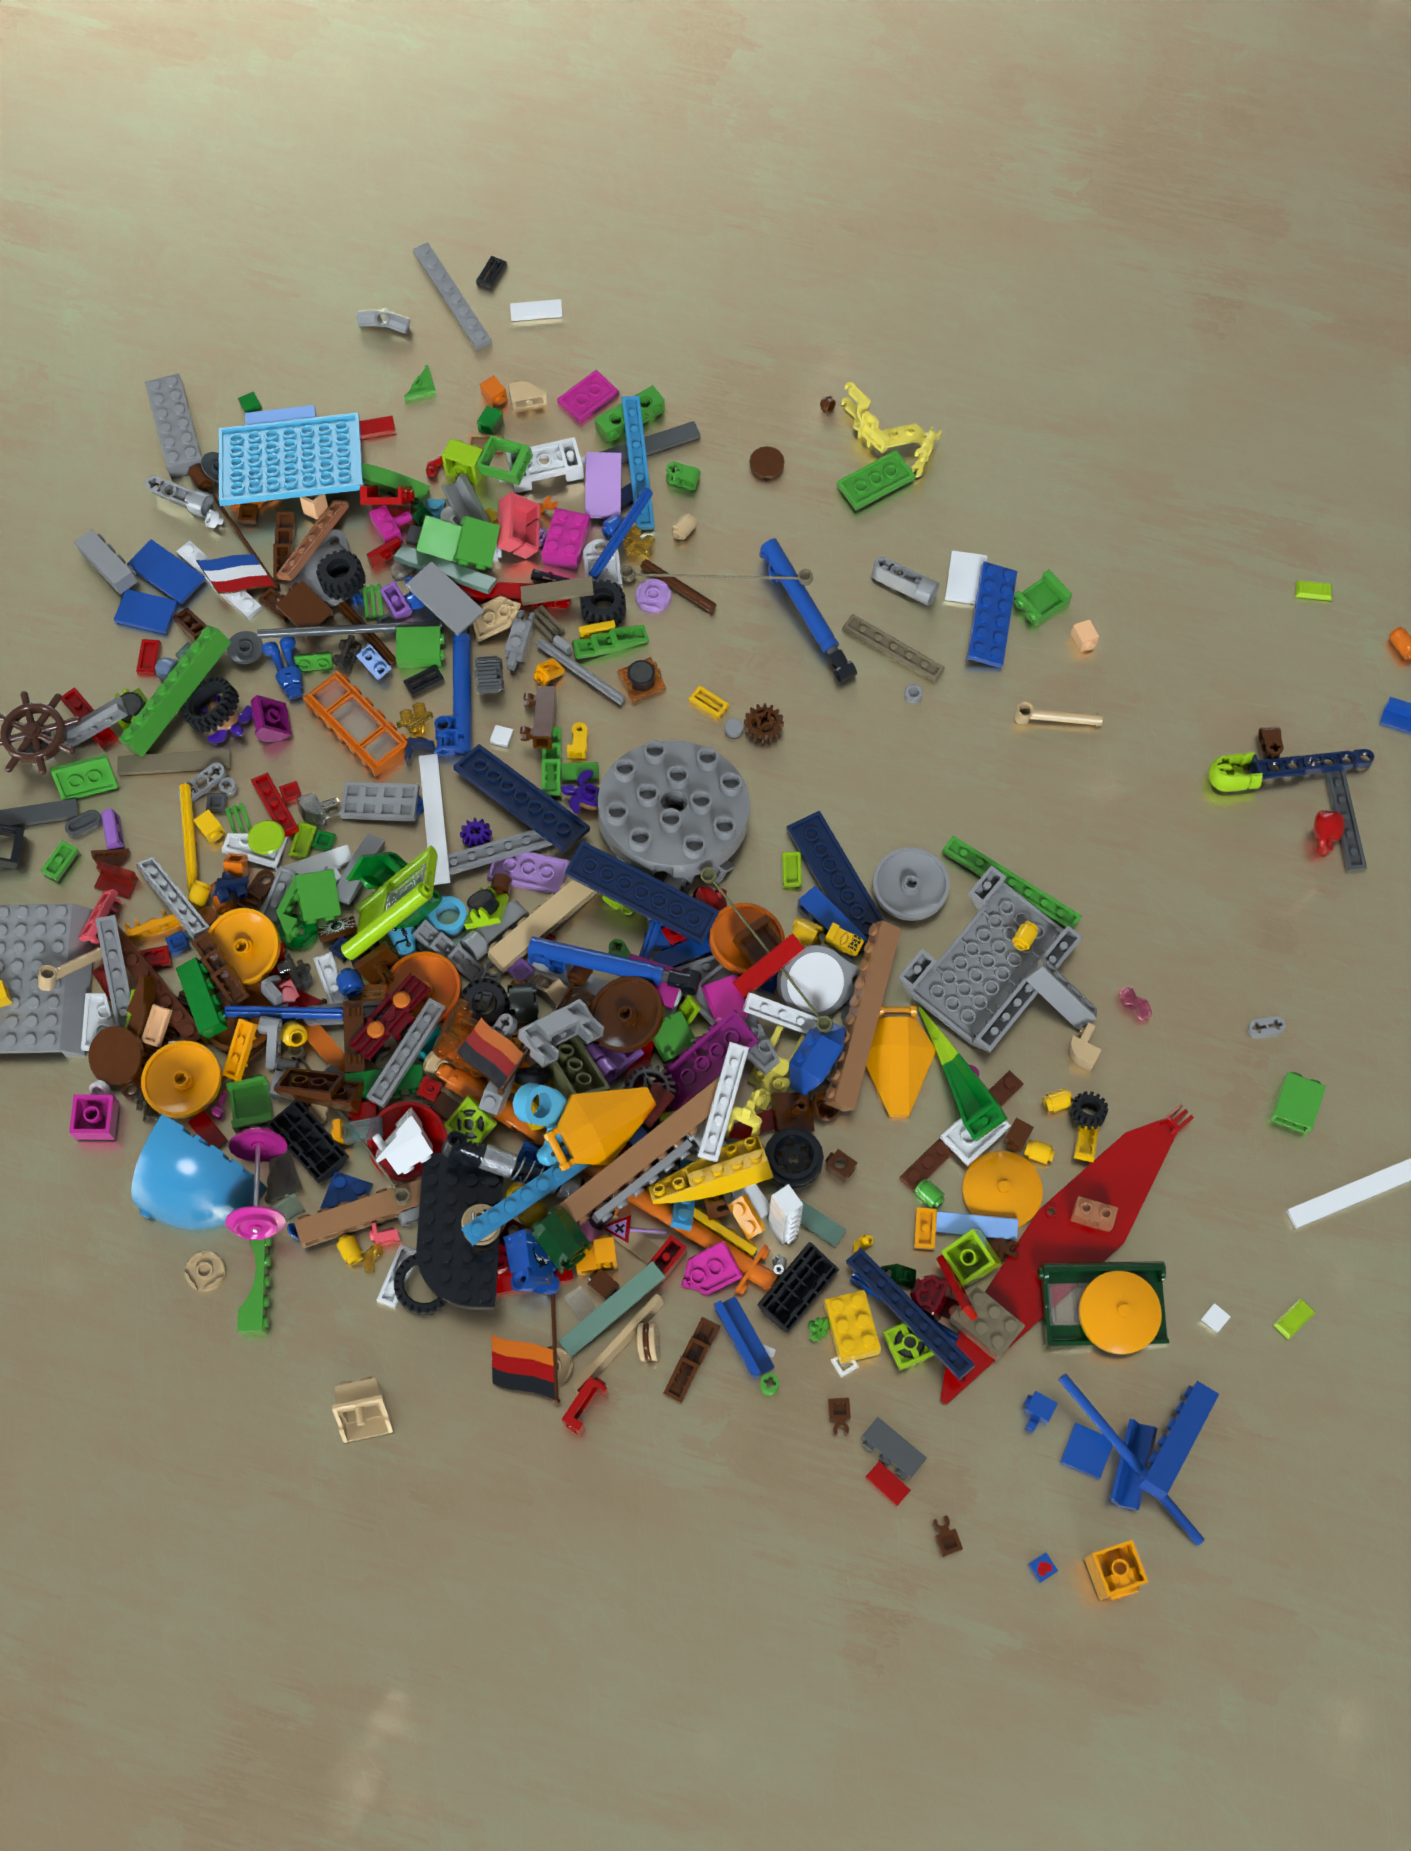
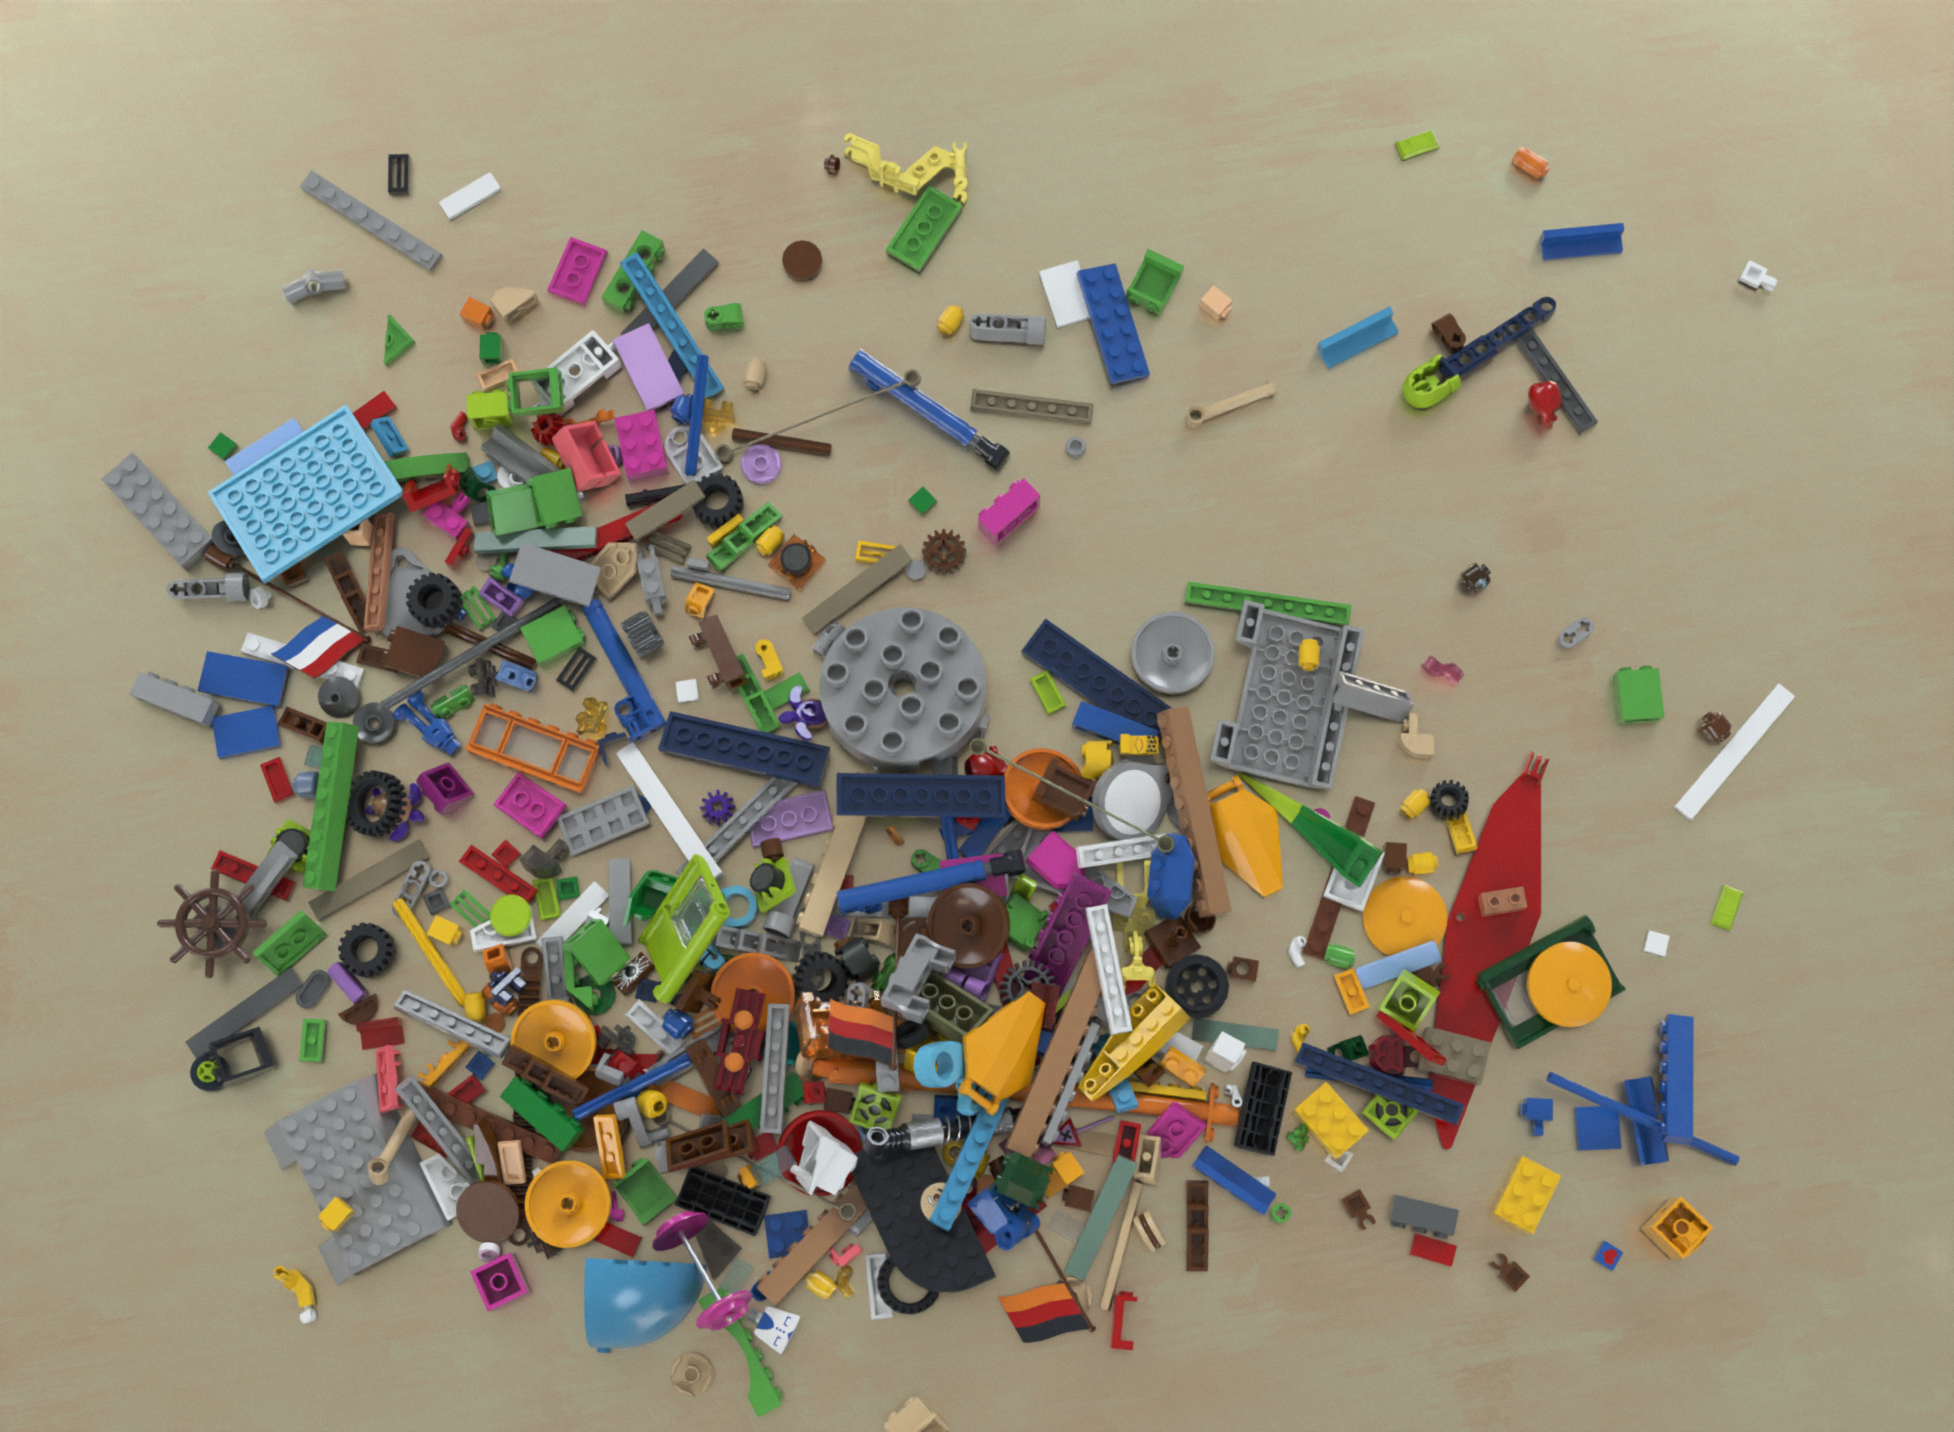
camera: 25 degrees left, 10 degrees up
red tile [732,933,806,998] -> none
none -> dark grey dish [318,676,359,718]
none -> black tyre [338,922,396,978]
none -> dark azure plate [370,416,409,457]
none -> bright green plate [489,553,507,582]
none -> dark pink tile [493,771,567,839]
none -> red gear [531,413,566,446]
none -> white torso [746,1306,801,1354]
none -> yellow brick [755,525,785,556]
none -> dark tan tile [802,544,913,635]
none -> light grey hinge [811,621,846,659]
none -> clear orange tile [886,825,904,845]
none -> green tile [908,486,937,516]
none -> yellow brick [936,305,965,336]
none -> dark pink brick [978,478,1041,546]
none -> tan slope [1133,1134,1161,1186]
none -> white arm [1288,936,1306,968]
none -> dark azure panel [1317,306,1399,369]
none -> dark brown head [1460,562,1491,593]
none -> yellow brick [1490,1156,1561,1235]
none -> reddish brown head [1700,712,1732,743]

